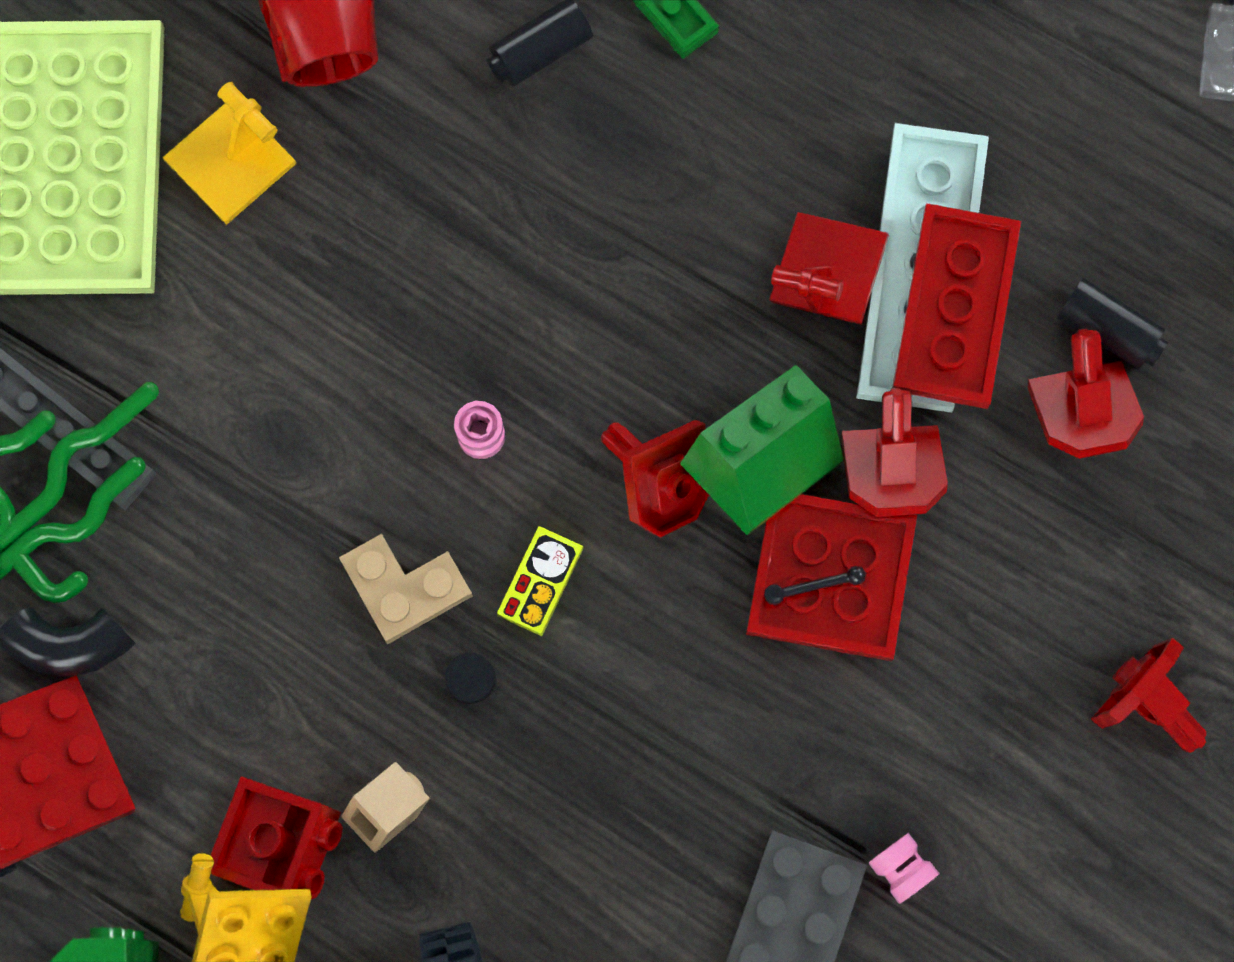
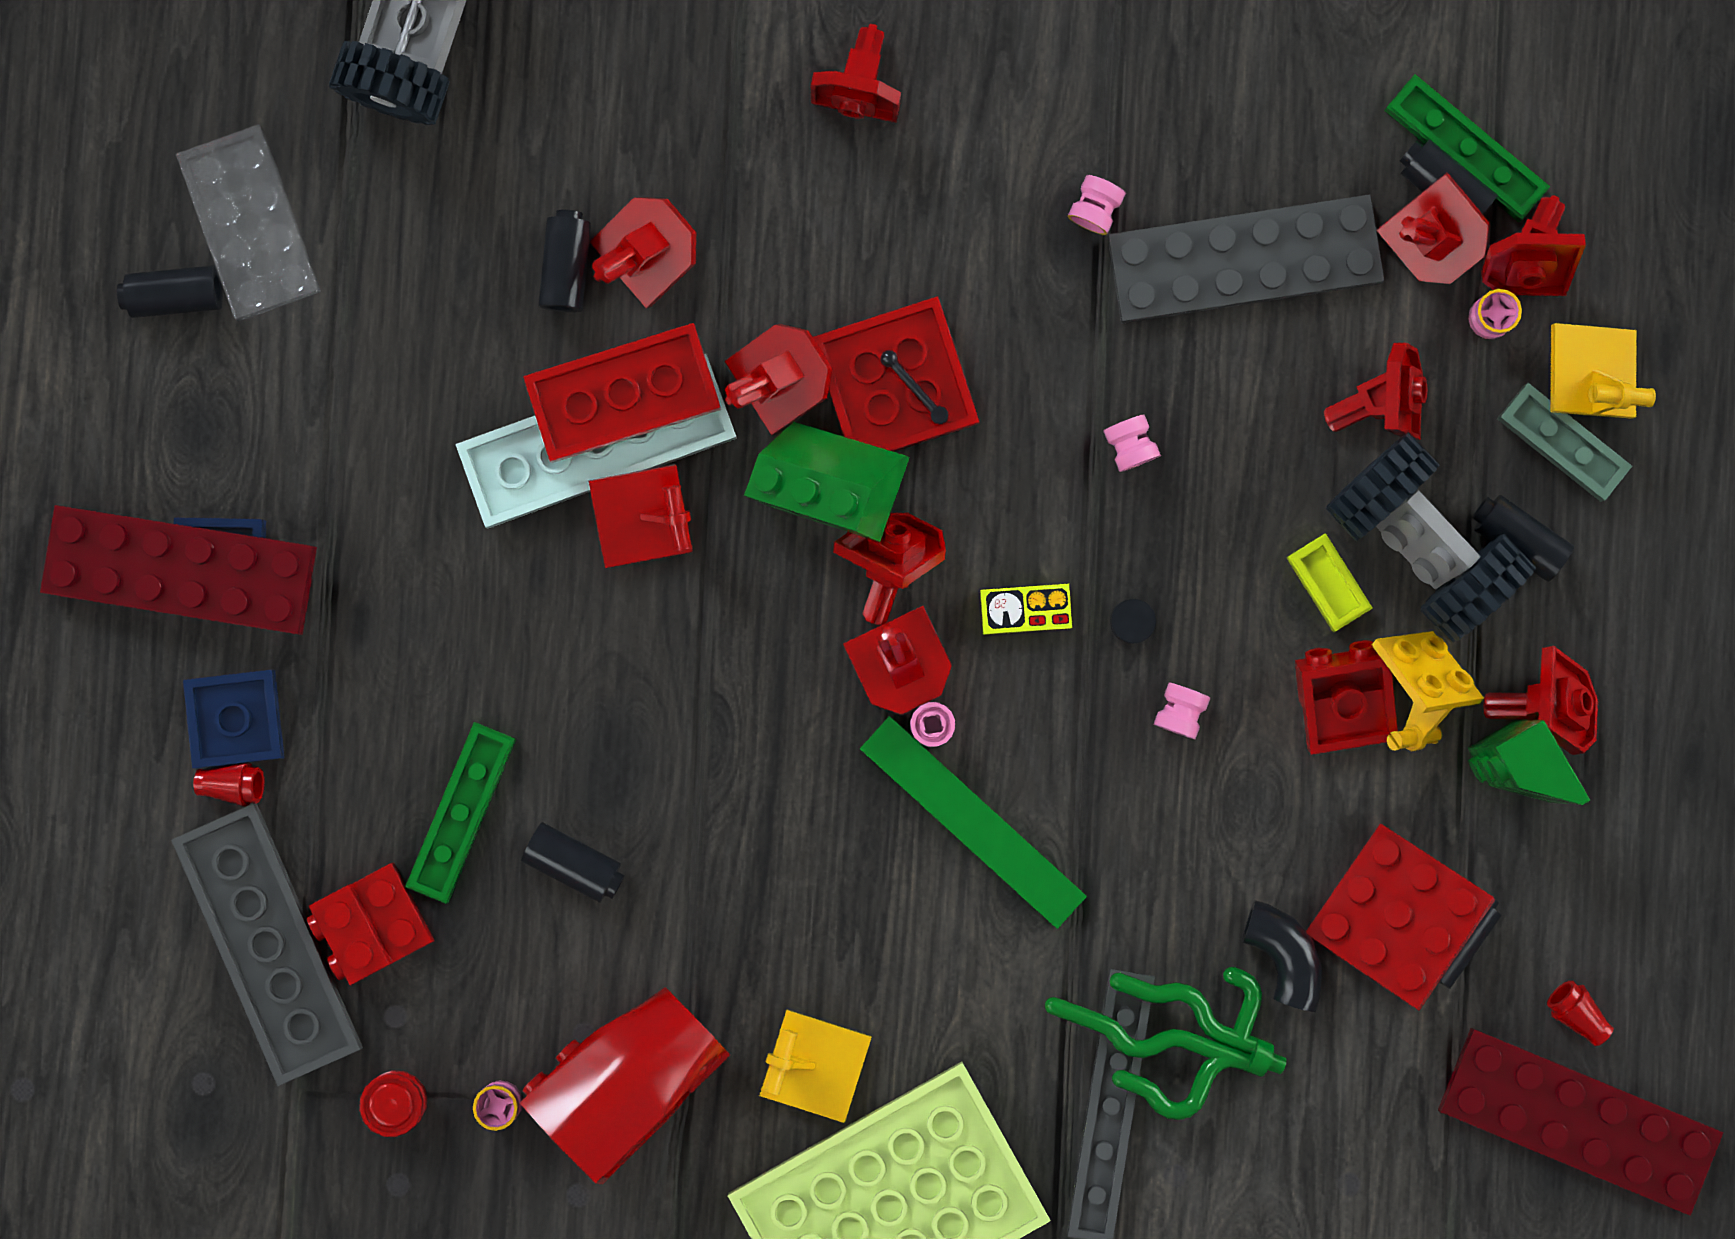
camera: 120 degrees left, 10 degrees up
tan plate [339,534,473,644] -> none
tan brick [341,762,430,853] -> none
none -> red piece [843,606,952,715]
none -> green tile [860,716,1087,929]
none -> bright pink wheel [1103,414,1161,472]
none -> bright pink wheel [1154,683,1210,740]
none -> neon yellow tile [1286,533,1373,632]

